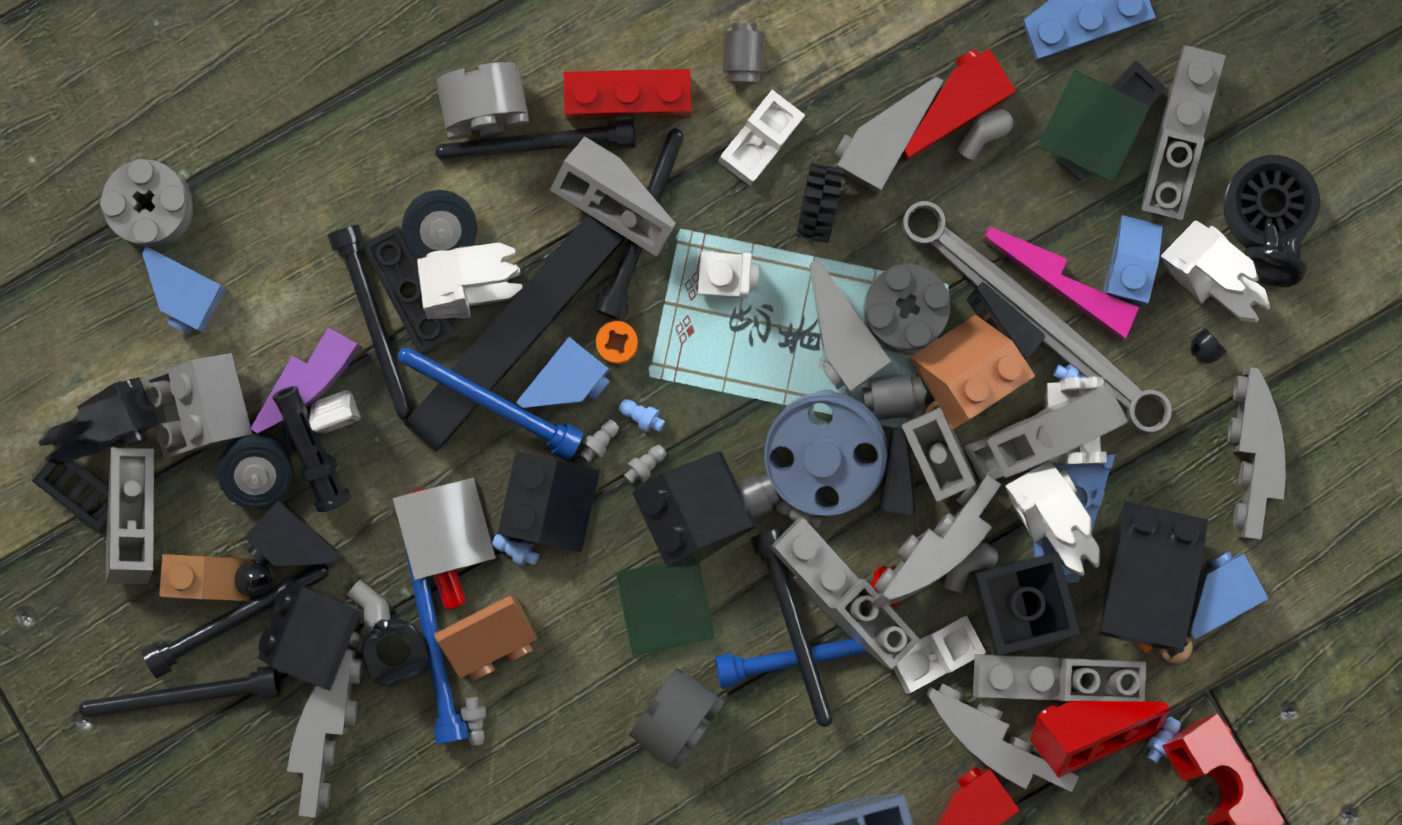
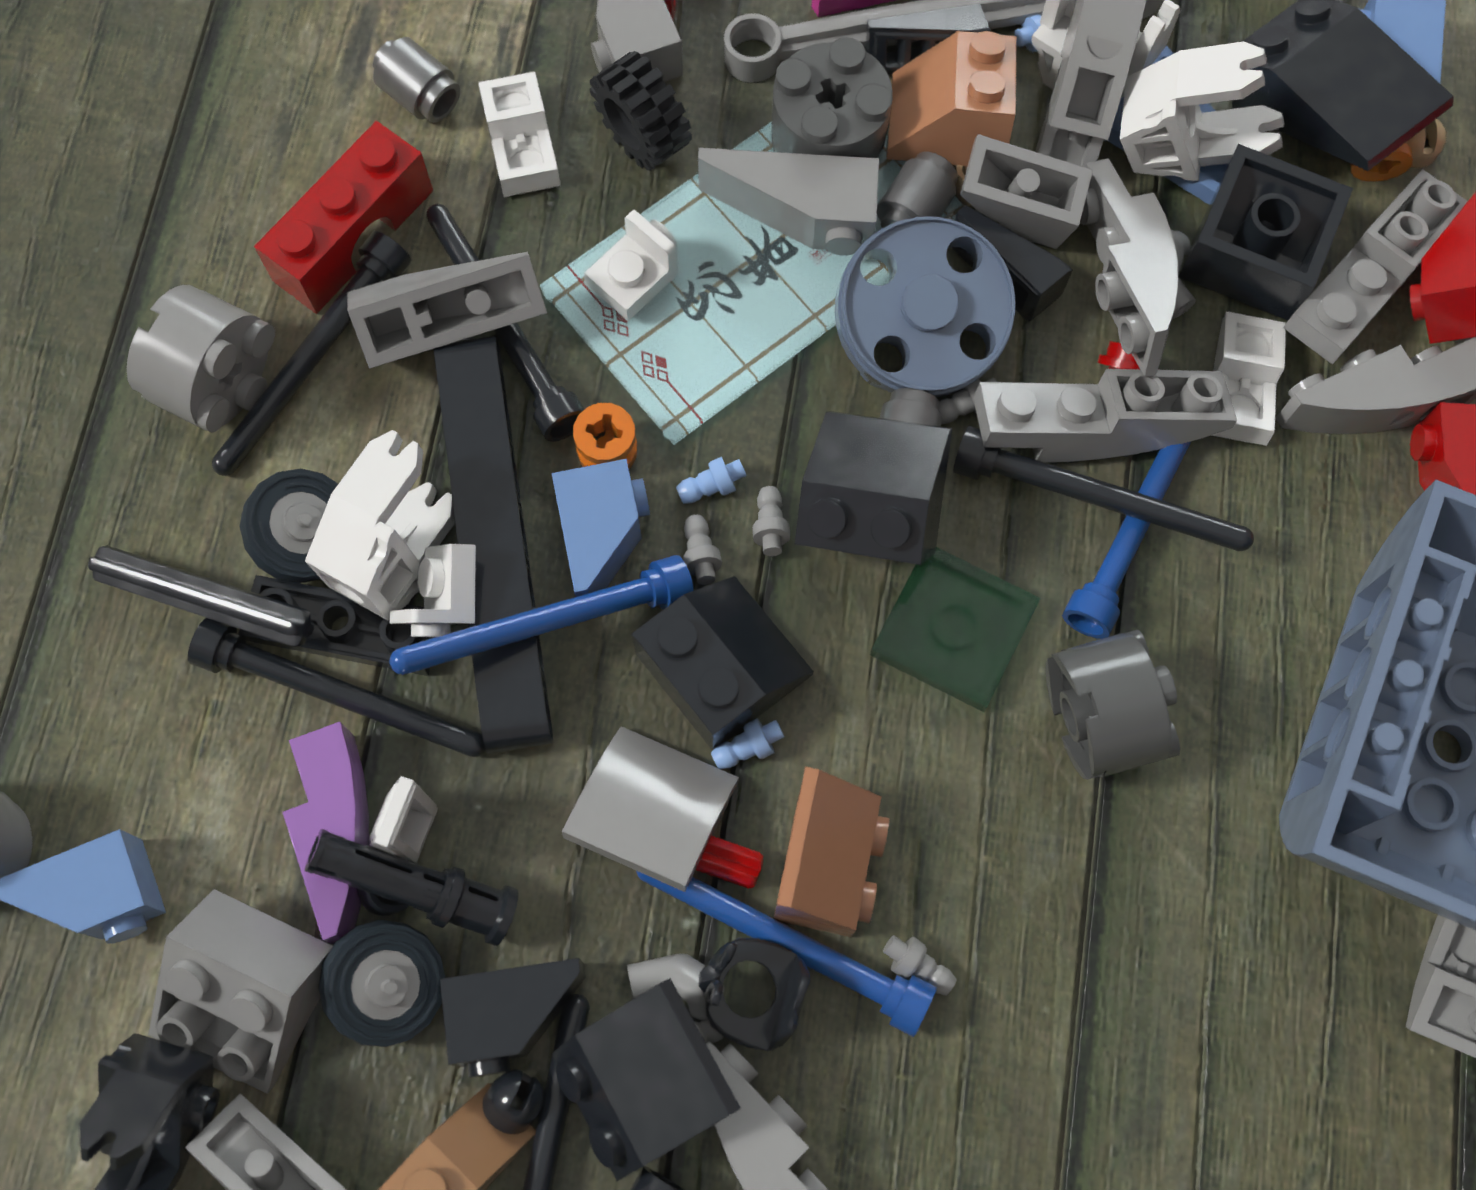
camera: 50 degrees left, 15 degrees down
none -> black axle [88,545,315,647]
none -> white bracket [390,544,476,637]

